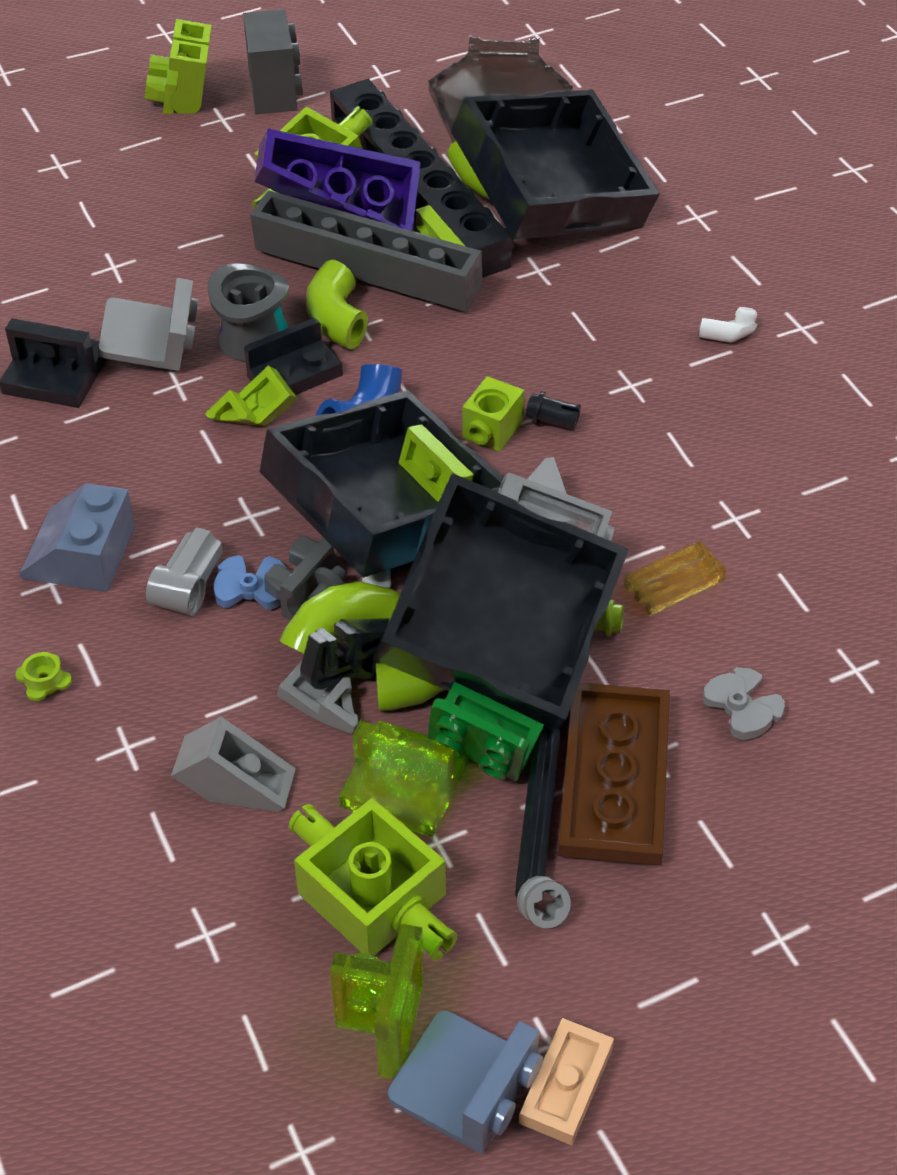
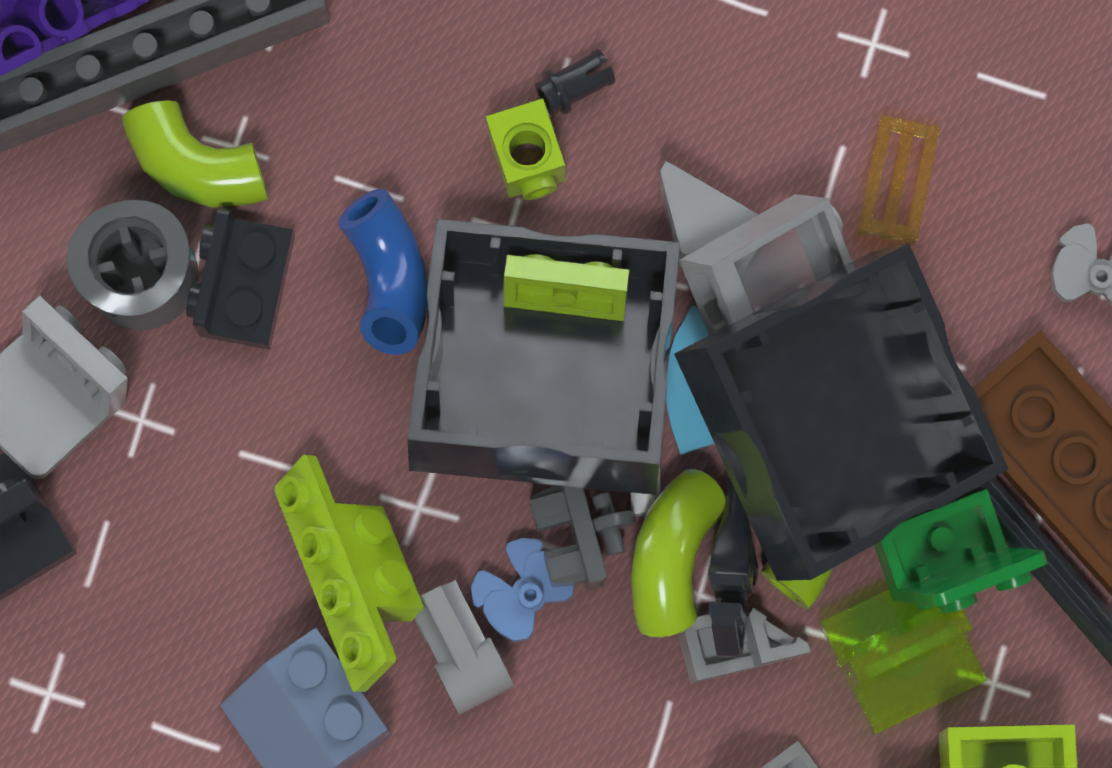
camera: 45 degrees left, 30 degrees up
lime slope [205,366,298,426] -> none
none -> lime bracket [275,455,424,692]

